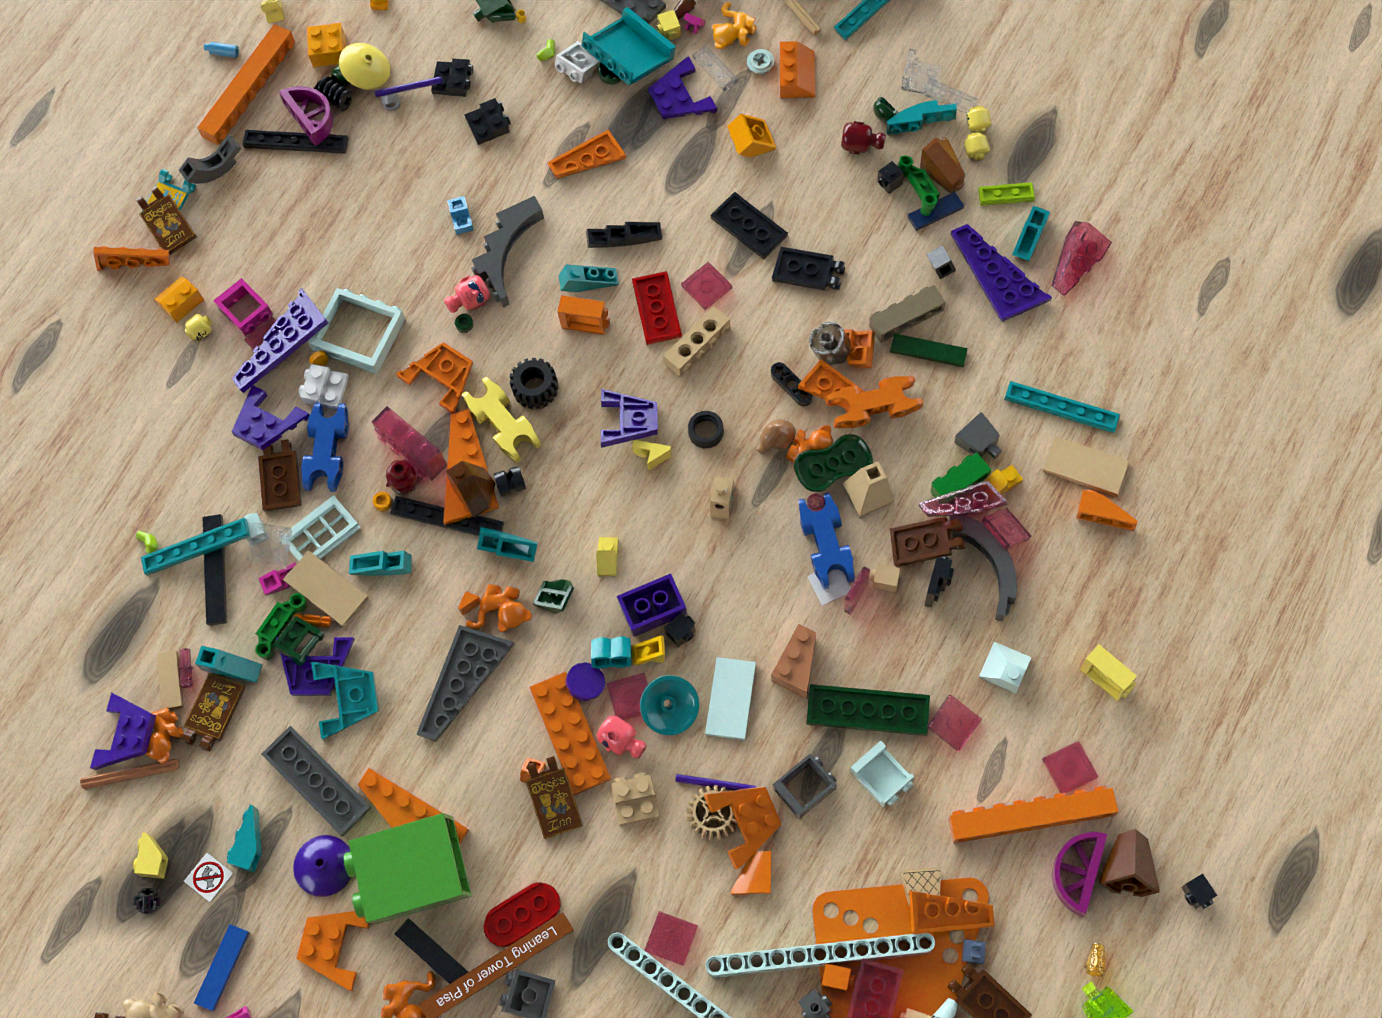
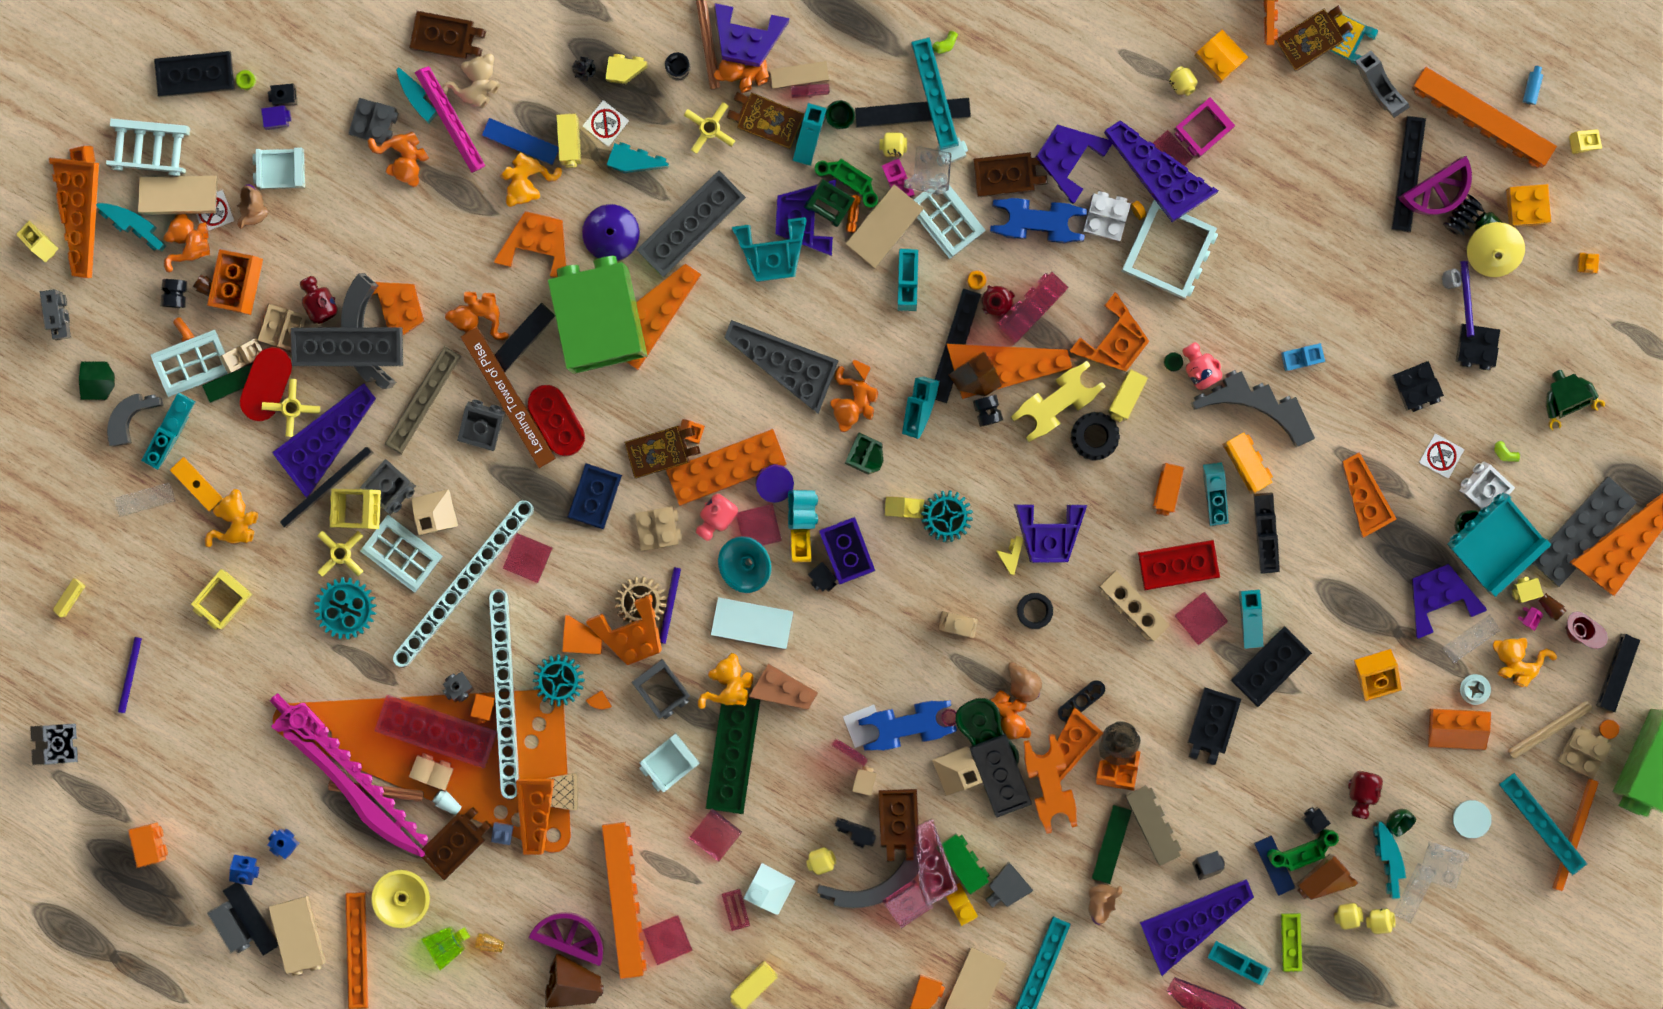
camera: 85 degrees right, 20 degrees up
none -> light orange animal [500,152,562,207]
none -> teal gear [533,654,585,707]
none -> light yellow brick [557,114,581,168]
none -> dark blue tile [568,463,622,530]
none -> orange tile [586,690,612,709]
none -> black wheel [665,52,691,80]
none -> light yellow bar [684,102,735,154]
none -> light orange animal [698,653,754,709]
none -> clear pink tile [722,888,750,931]
none -> light yellow head [806,847,836,875]
none -> dark green hair [825,100,855,129]
none -> light yellow head [879,132,907,158]
none -> teal gear [921,490,973,542]
none -> black tile [970,733,1032,818]
none -> medium nougat hair [1088,884,1123,925]
none -> light yellow window [1108,370,1148,422]
none -> light orange slope [1222,432,1273,494]
none -> teal slope [1239,590,1264,649]
none -> sticker [1419,434,1464,478]
none -> light aqua tile [1453,800,1491,838]

